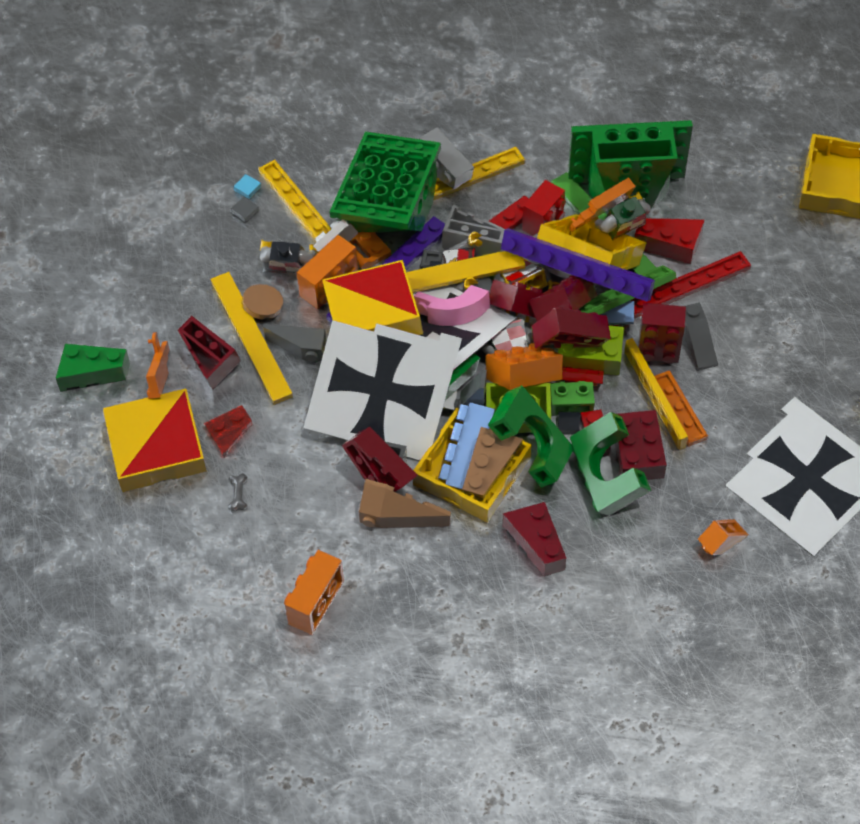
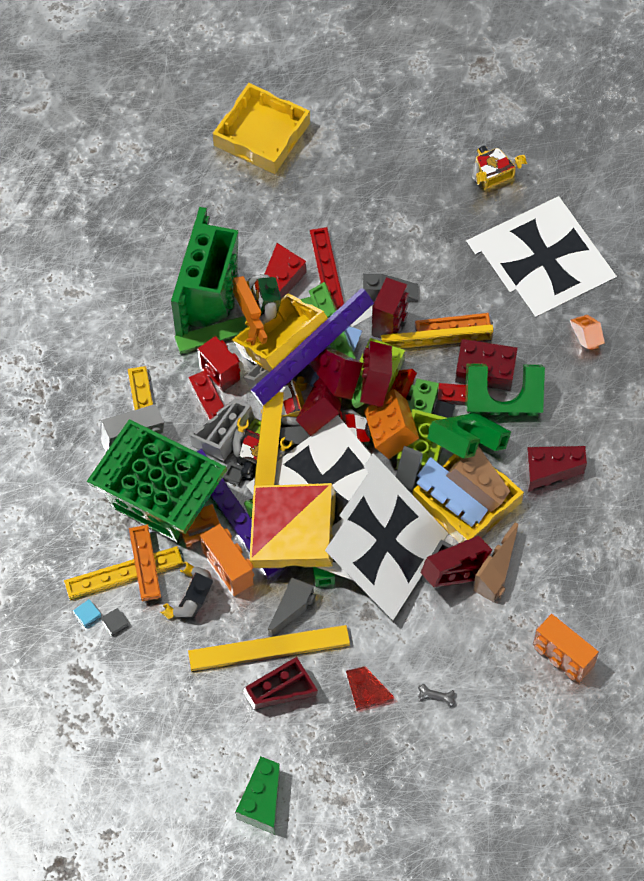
camera: 75 degrees left, 5 degrees up
yellow tile [103,388,207,492] -> none
orange piece [146,332,170,399] -> none
medium nougat tile [242,284,283,319] -> none
white bracket [313,219,358,252] -> none
bright pink arch [414,285,490,326] -> none
none -> orange tile [129,524,161,601]

